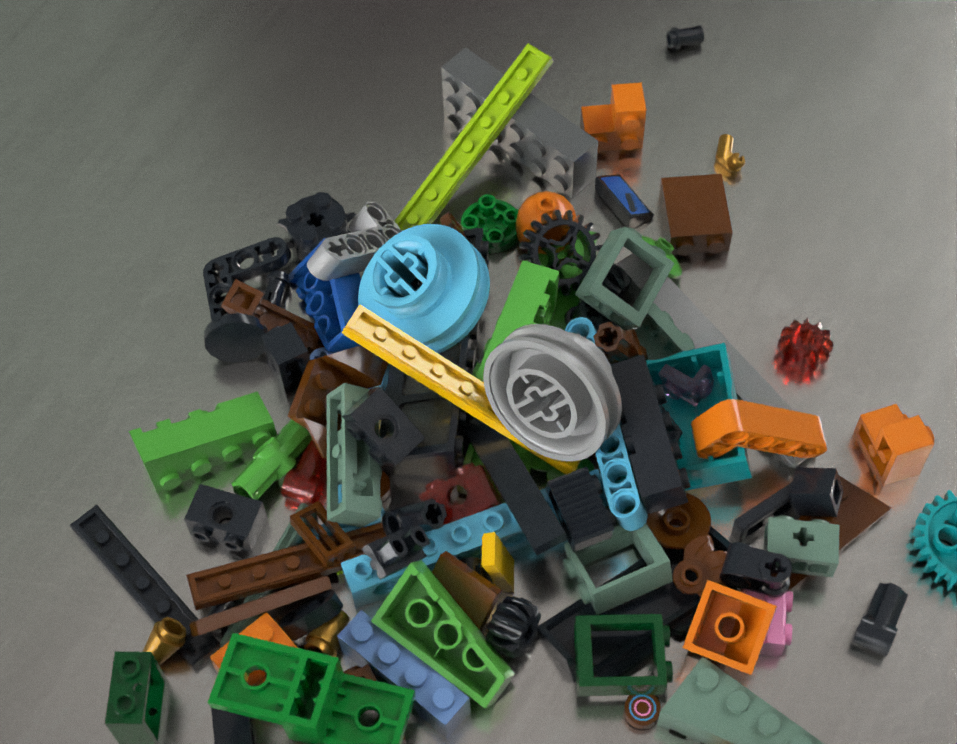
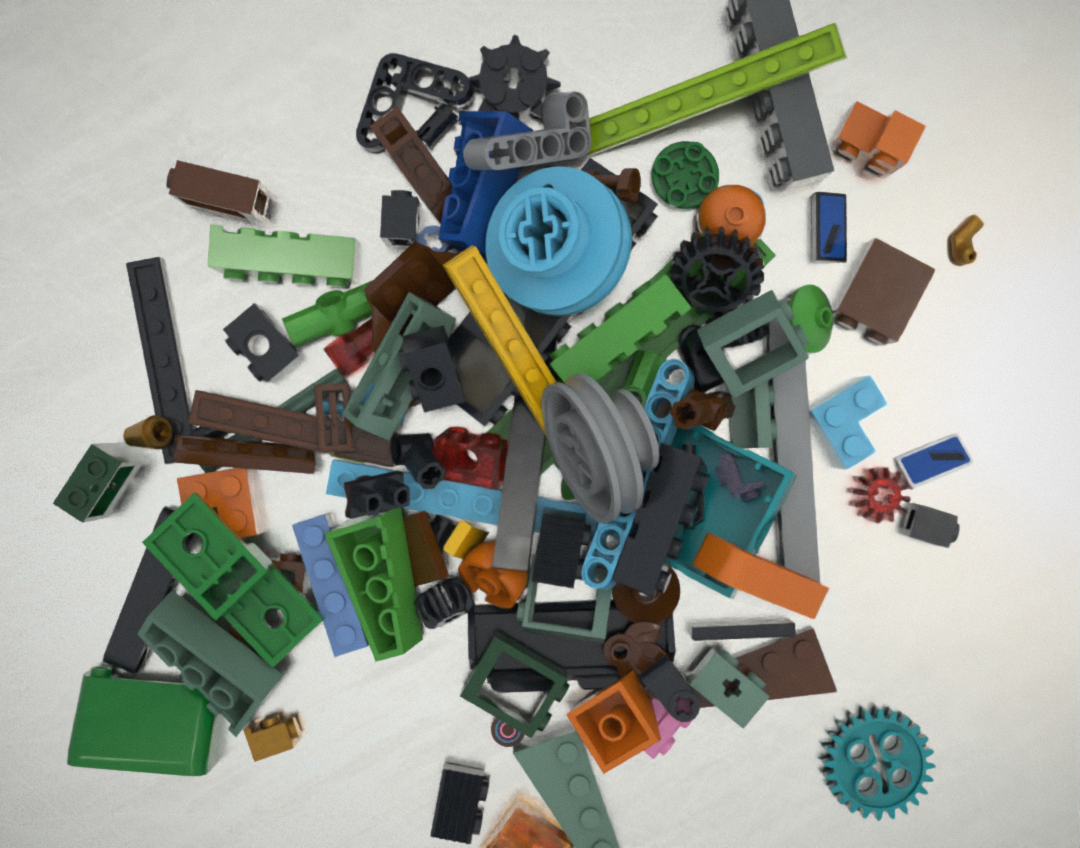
camera: 30 degrees right, 30 degrees up
black tile [204,313,268,363] -> none
black beam [278,589,343,641] -> none
pearl gold cone [304,610,350,657] -> none
black pin [666,25,704,50] -> none
black panel [789,467,843,517] -> none
black piece [852,583,908,657] -> none
orange brick [854,404,935,486] -> none
none -> reddish brown window [166,160,270,223]
none -> orange cylinder [458,541,529,609]
none -> medium azure brick [809,375,888,470]
none -> slope [895,432,975,490]
none -> black brick [902,502,960,549]

